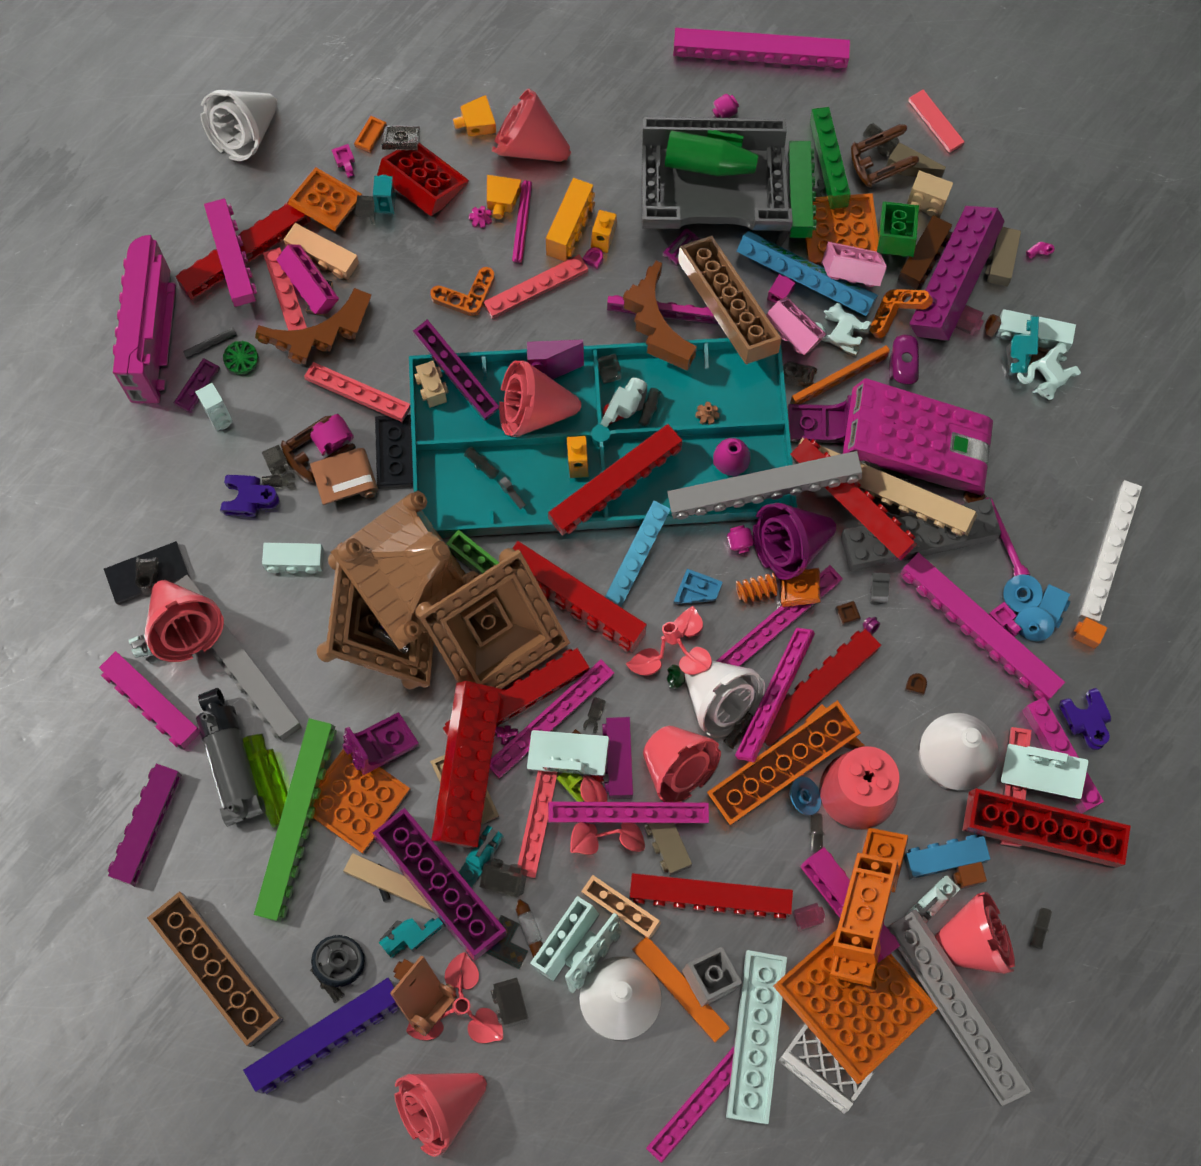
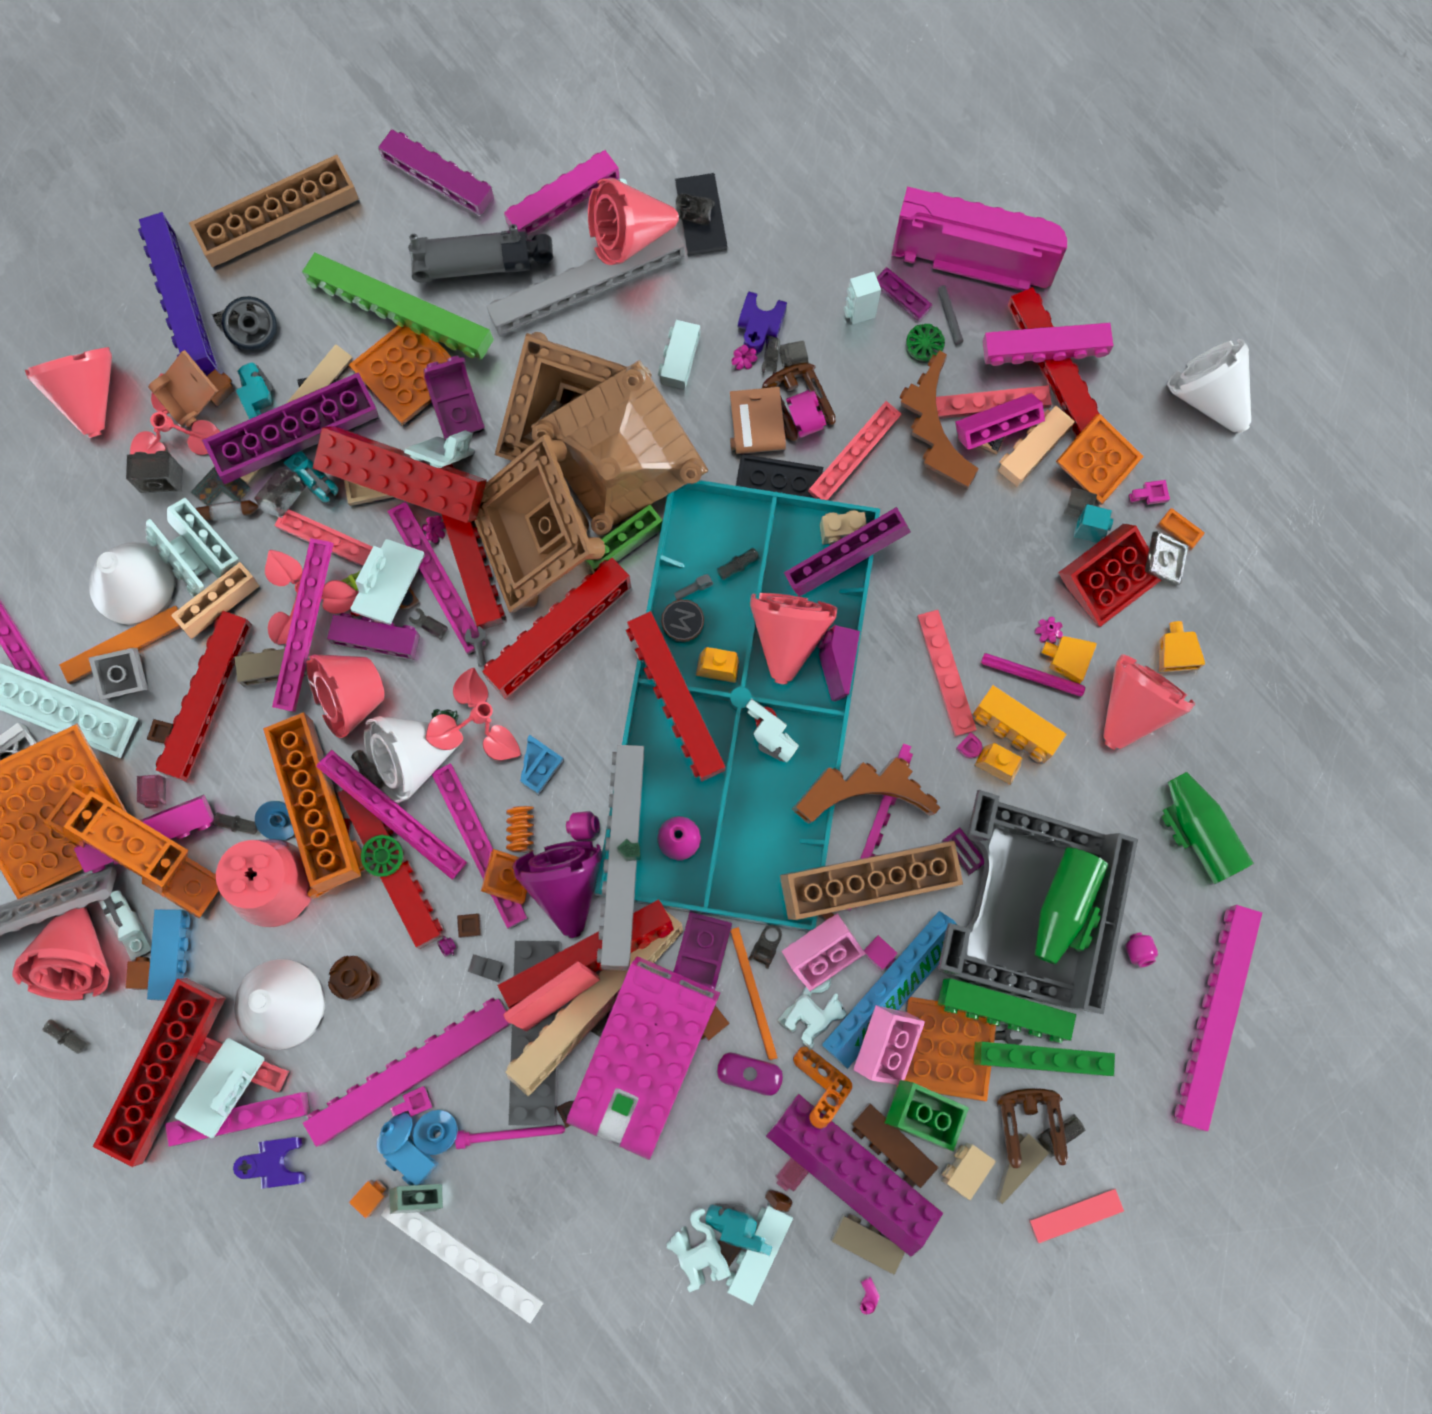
camera: 105 degrees right, 5 degrees up
clear neon green wedge [243,733,288,827] -> none
orange beam [430,267,495,316] -> none
clear smoke panel [598,354,621,384] -> none
medium azure plate [605,501,671,607] -> none
clear smoke pin [638,388,662,427] -> none
nougat plant [695,402,720,425] -> none
none -> reddish brown tile [147,719,173,745]
none -> reddish brown tile [328,956,371,1001]
none -> green wheel [361,835,404,877]
none -> sand green brick [389,1184,443,1214]
none -> light aqua bracket [404,431,475,468]
none -> dark grey bar [465,626,488,667]
none -> coral tile [503,962,600,1032]
none -> clear green piece [617,839,641,861]
none -> black tile [661,599,704,643]
none -> dark pink plant [731,345,757,370]
none -> green piece [1161,772,1254,884]

